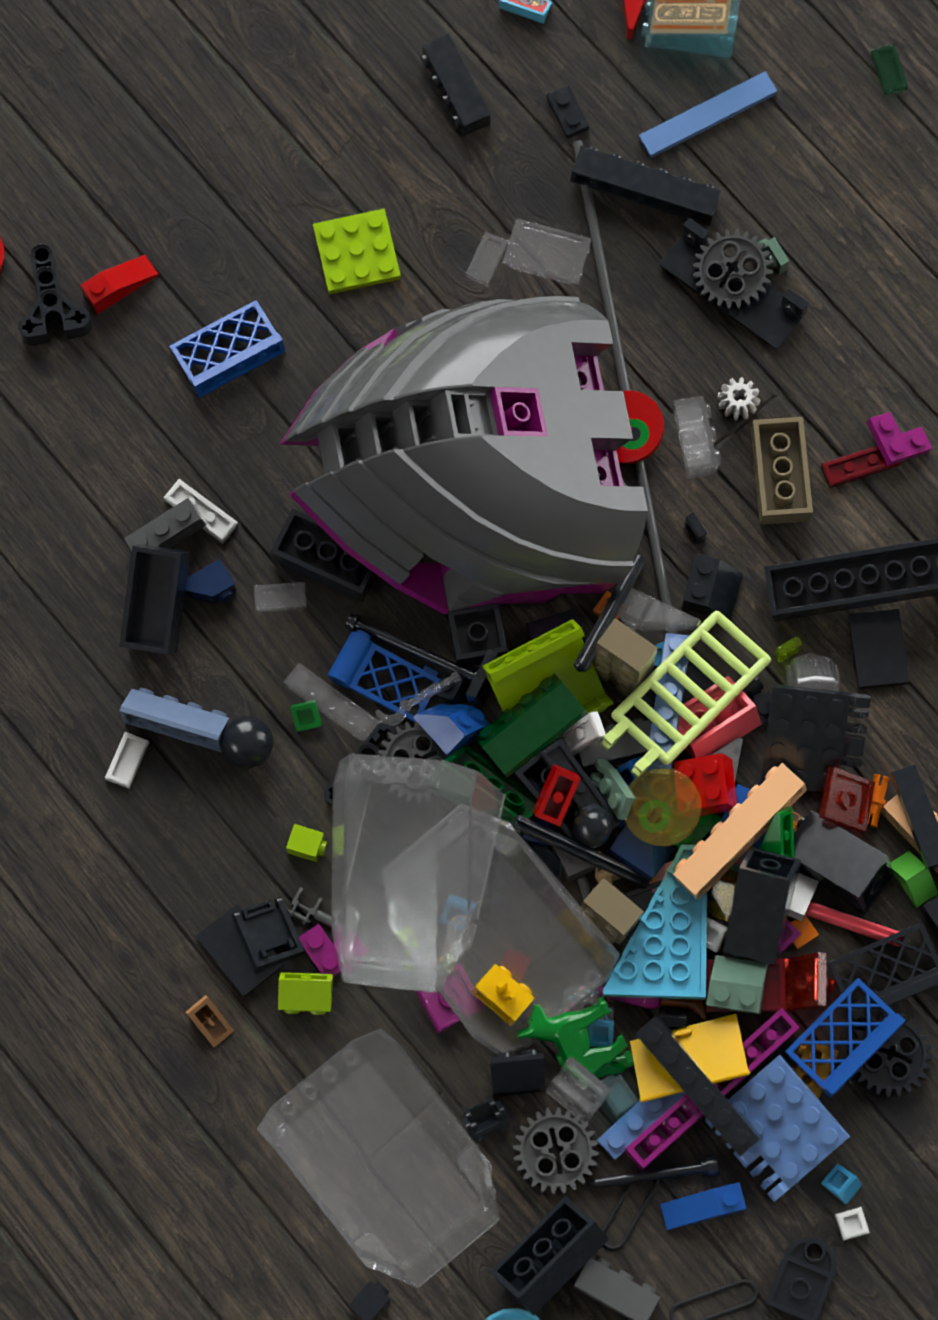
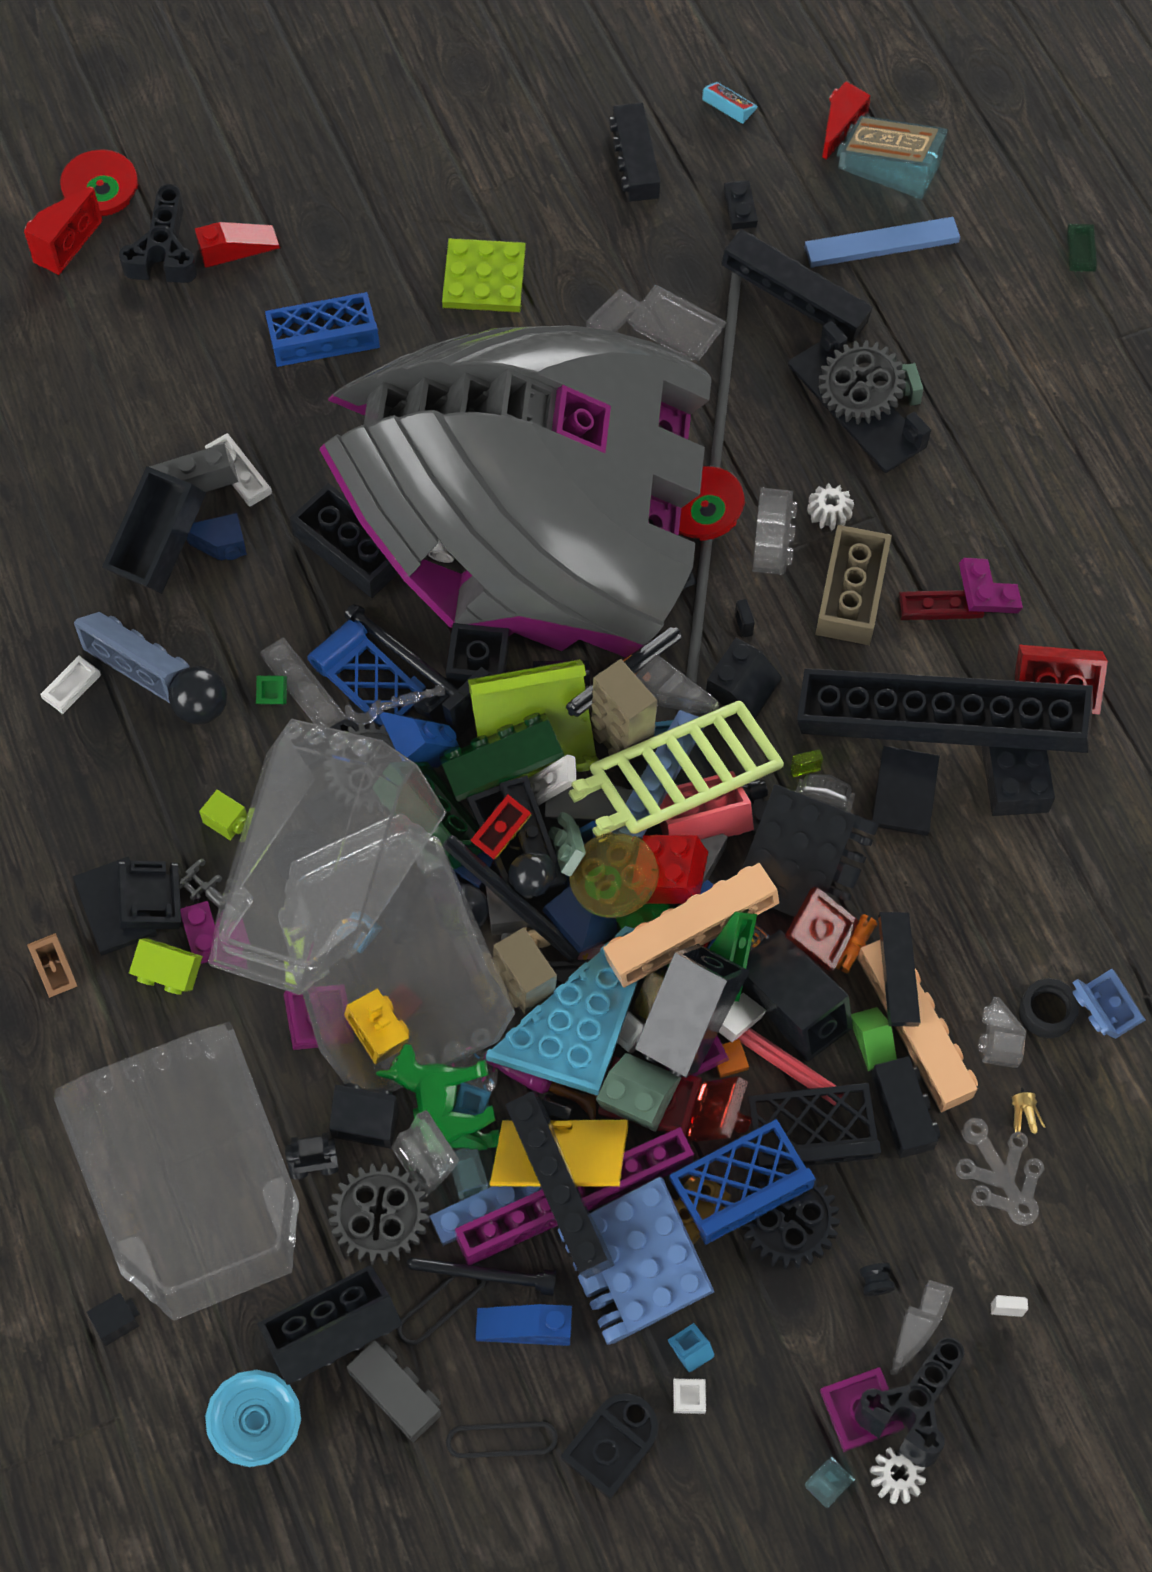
camera: 15 degrees right, 10 degrees down
clear tile [254,582,307,612] -> none

